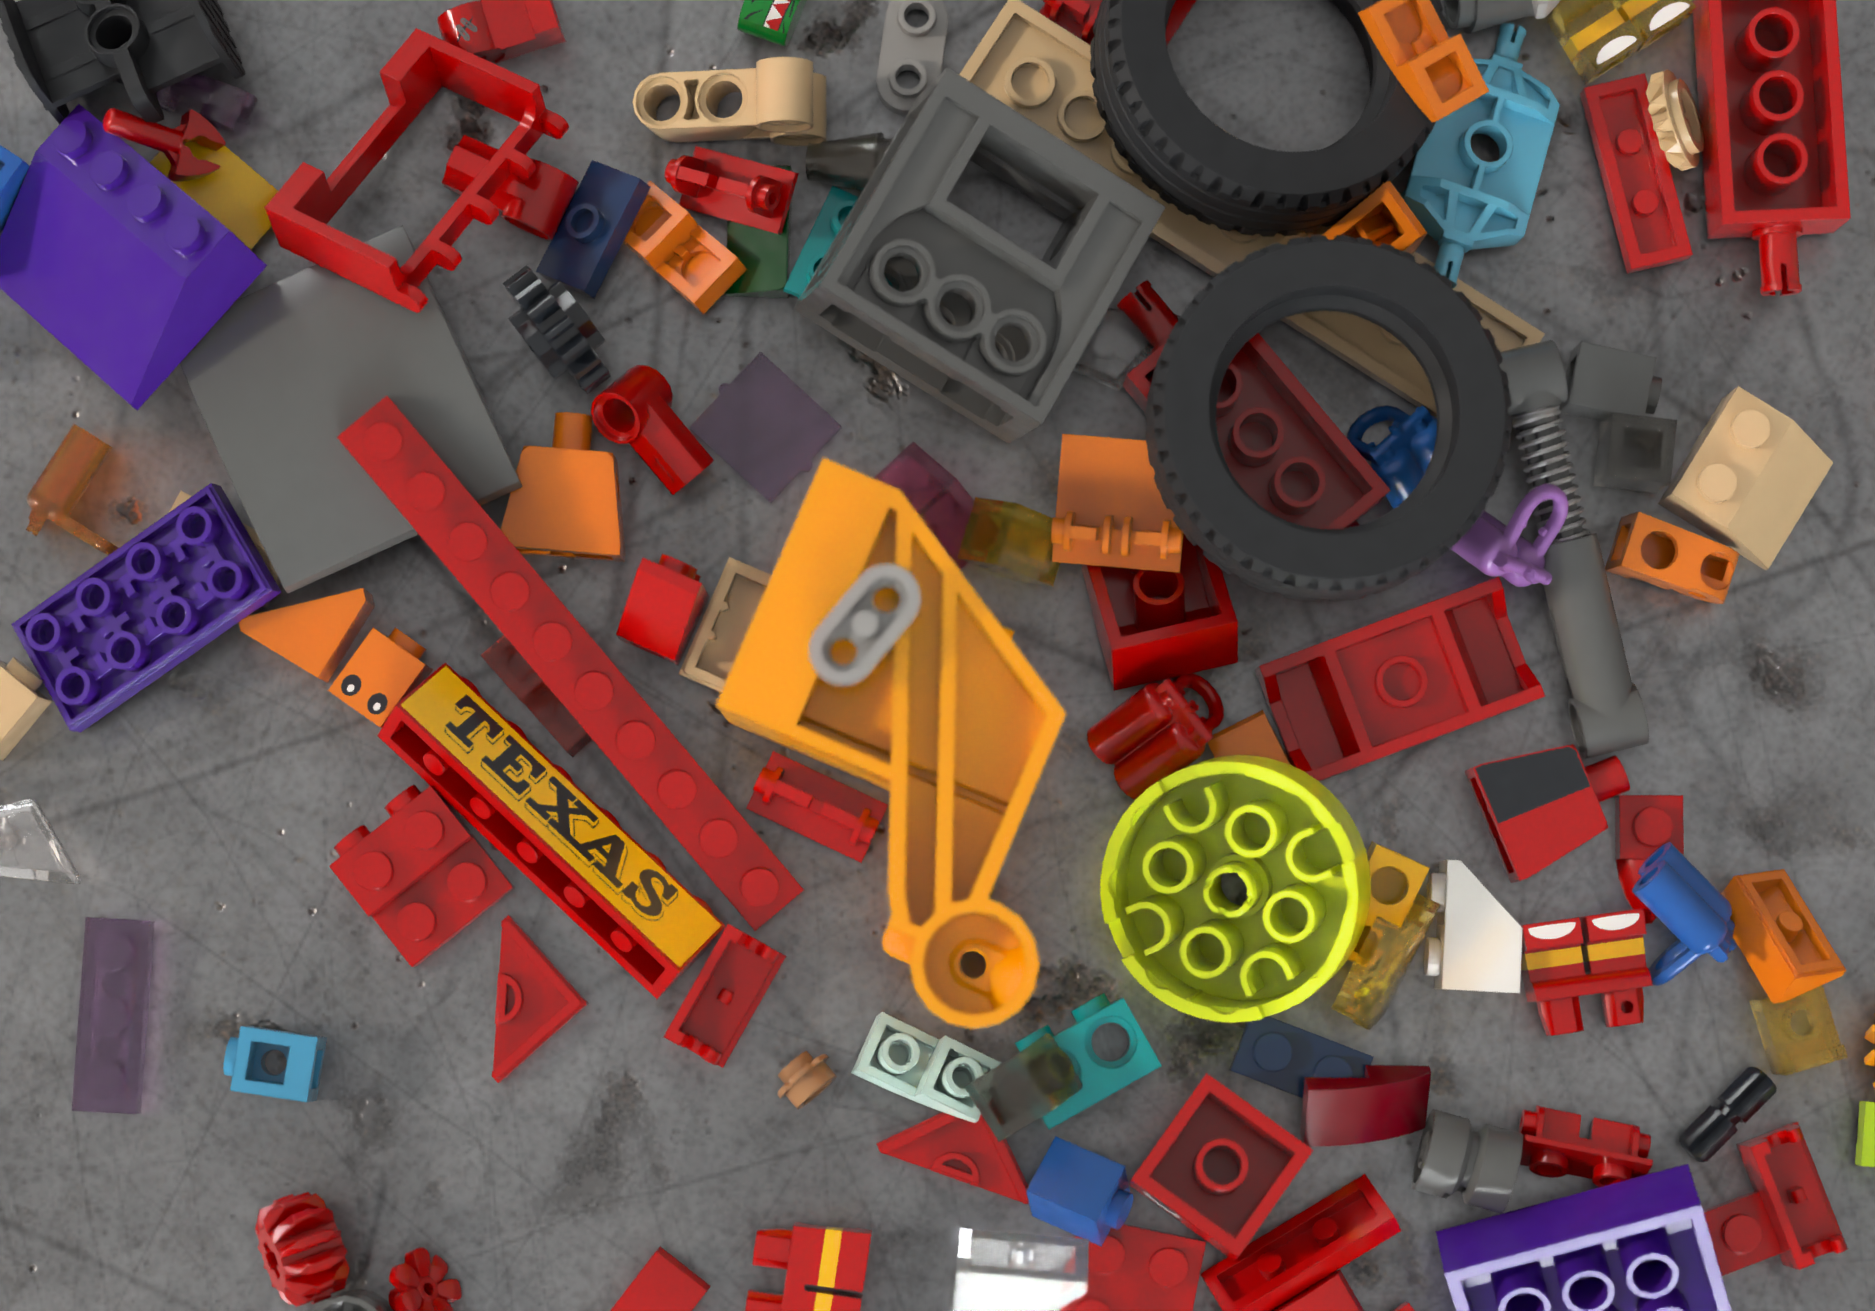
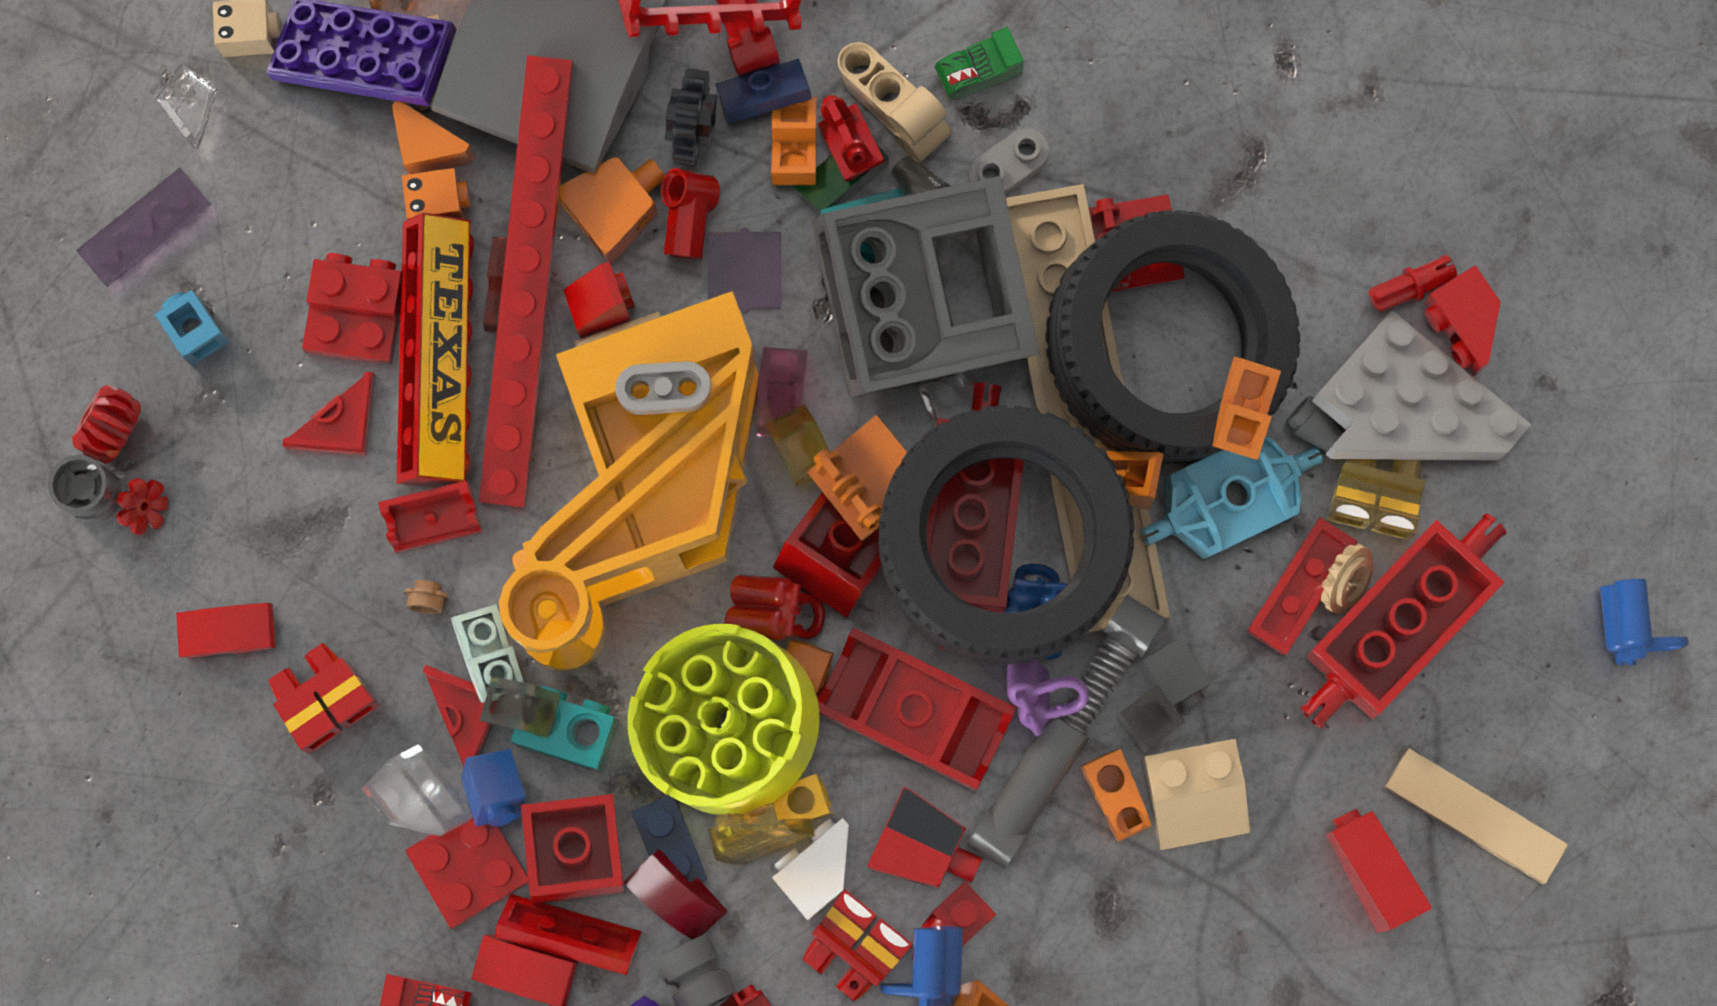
camera: 55 degrees right, 5 degrees down
red hinge [746,751,889,863] -> none

